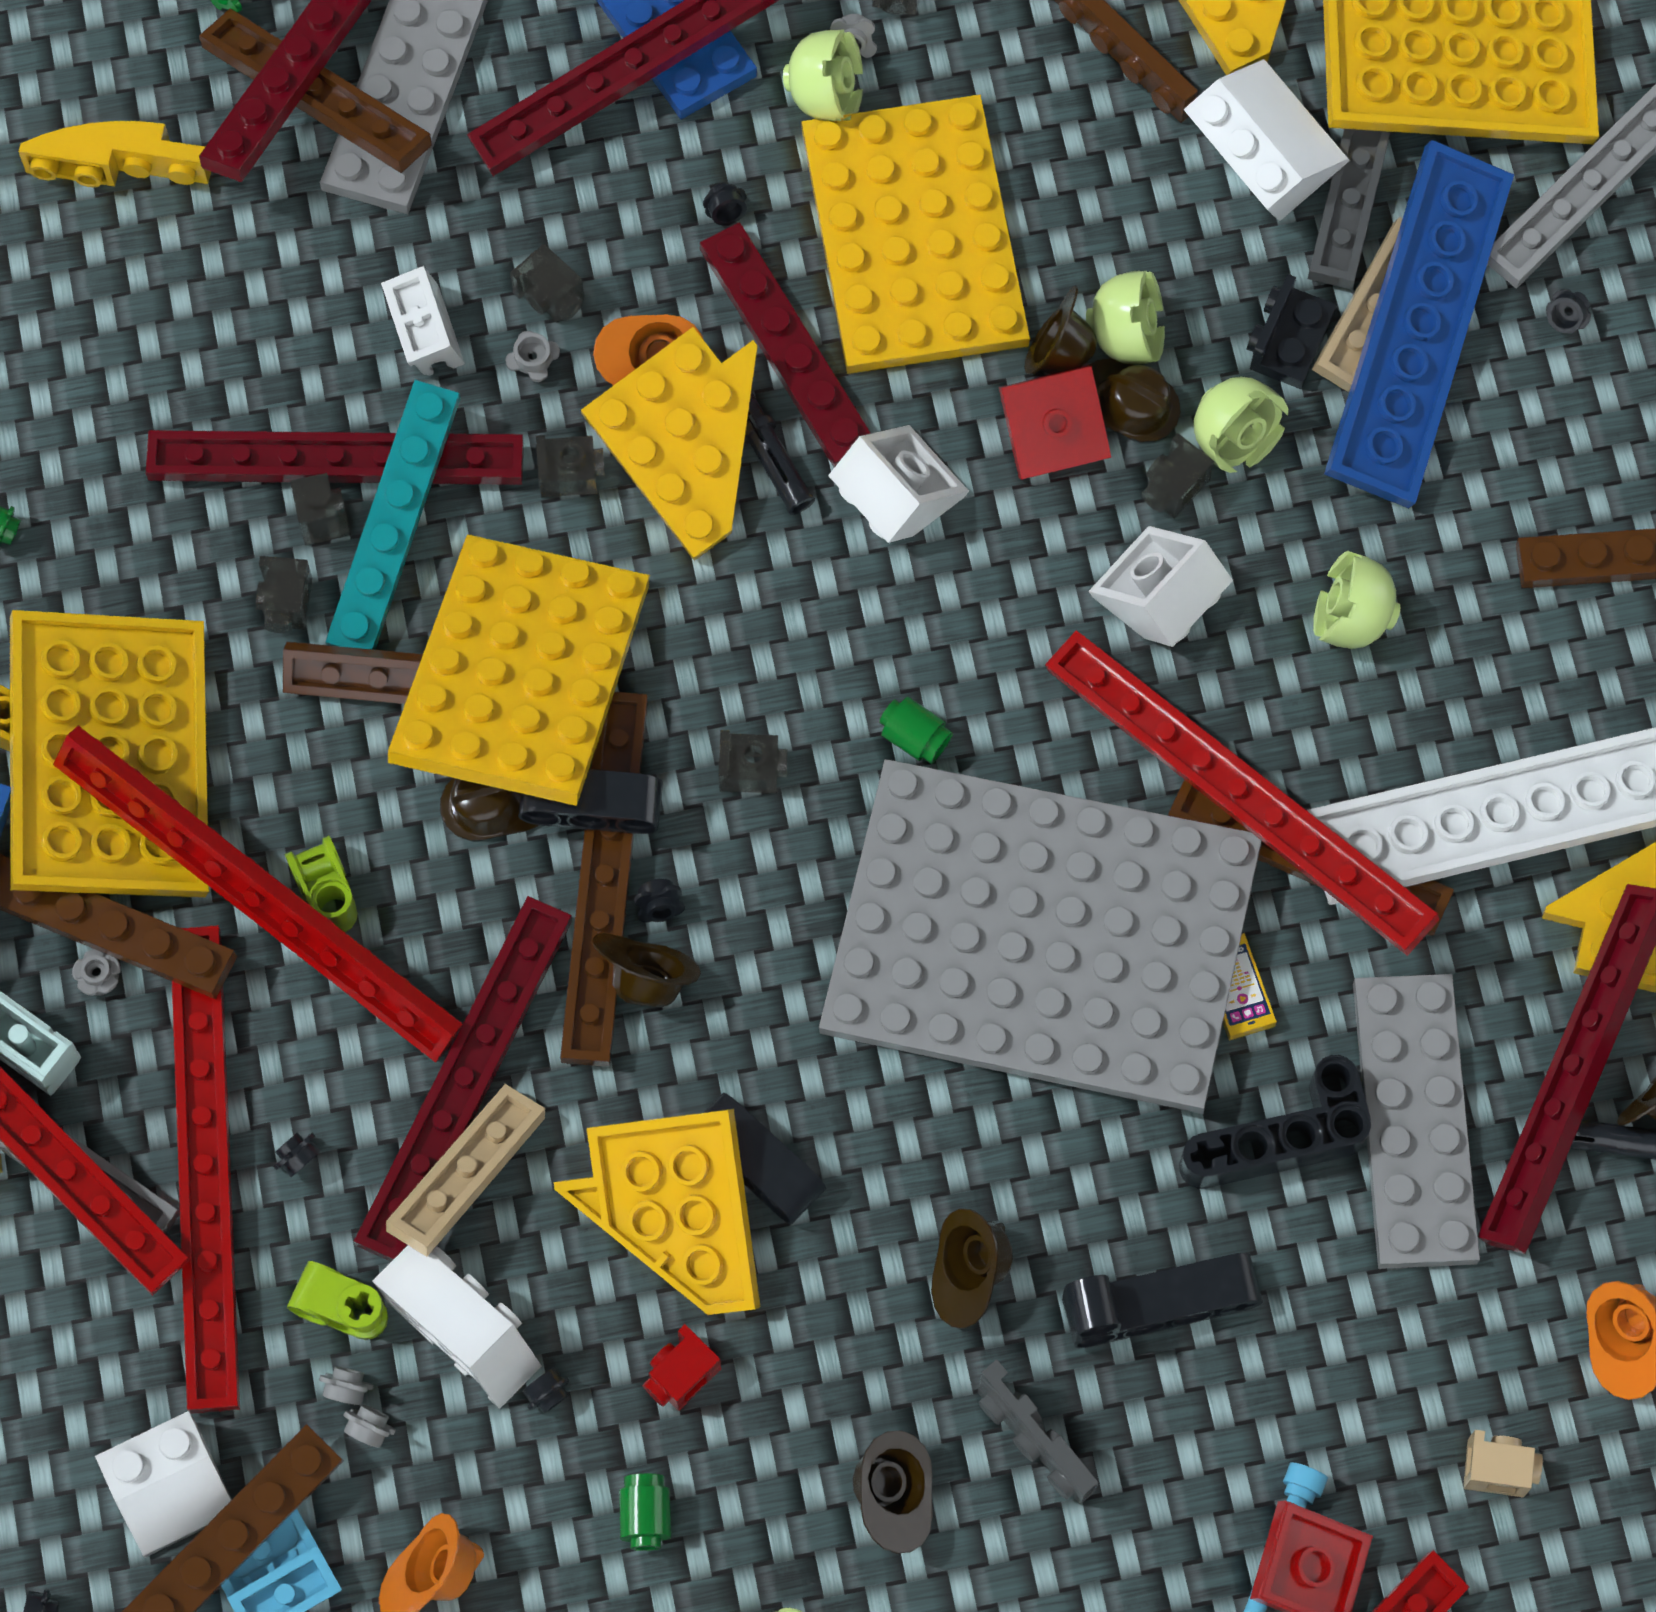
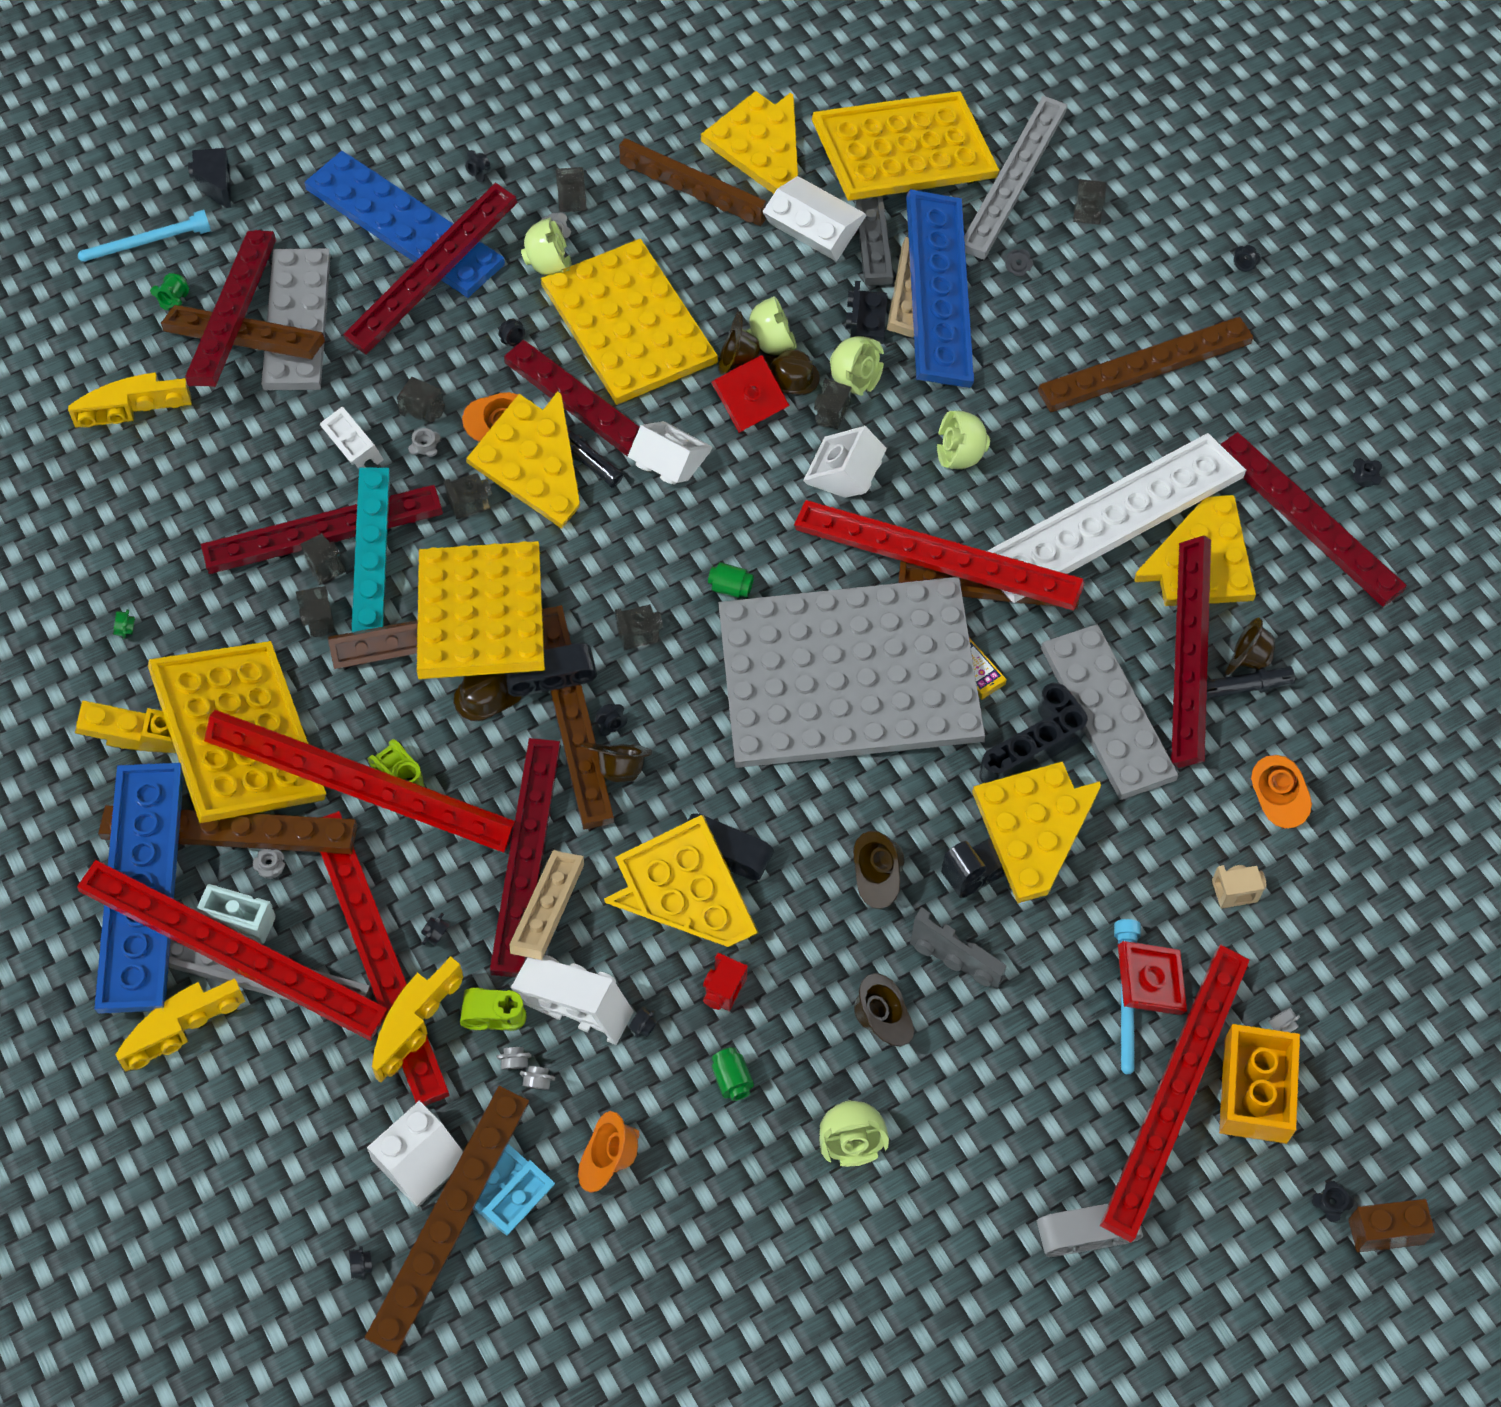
camera: 20 degrees left, 10 degrees down
none -> yellow slope [372,956,463,1082]
none -> yellow wing [972,761,1101,904]

